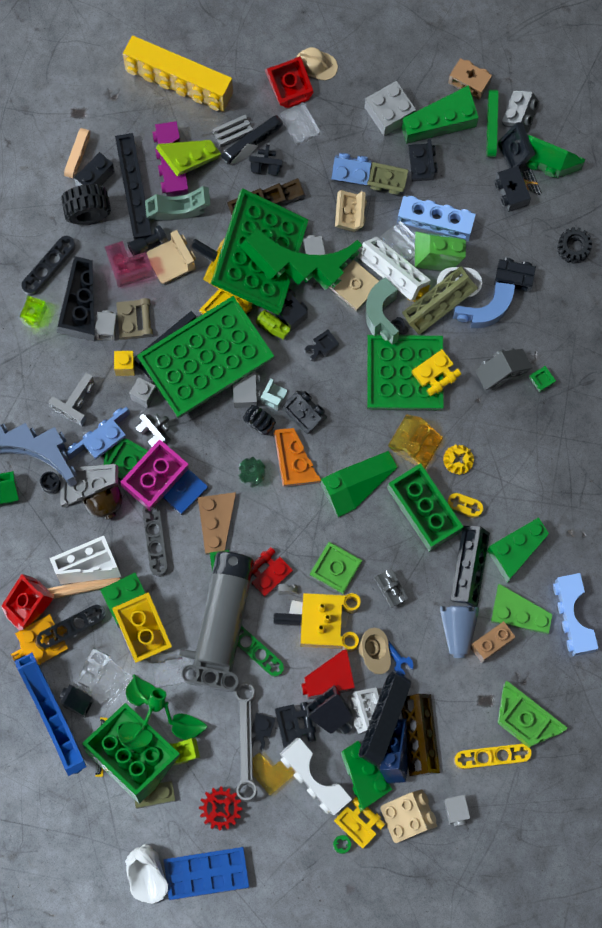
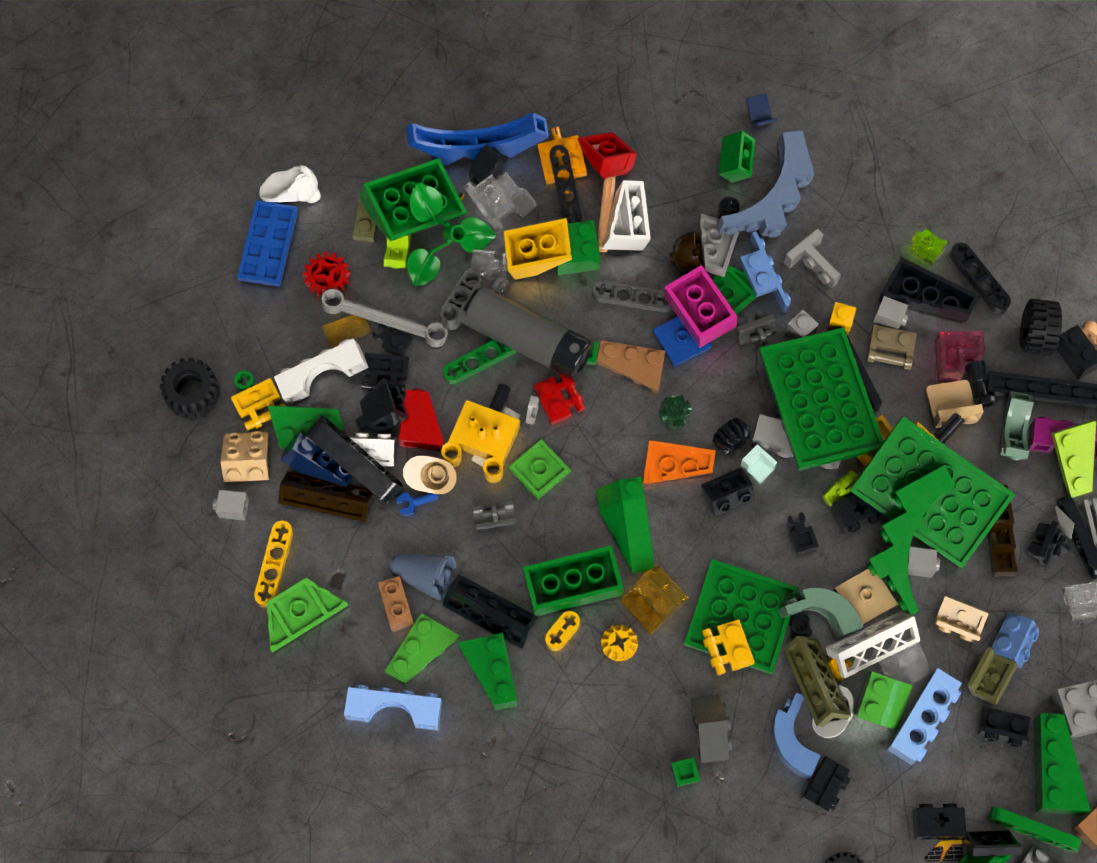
camera: 110 degrees right, 5 degrees down
none -> black tyre [160,358,220,419]

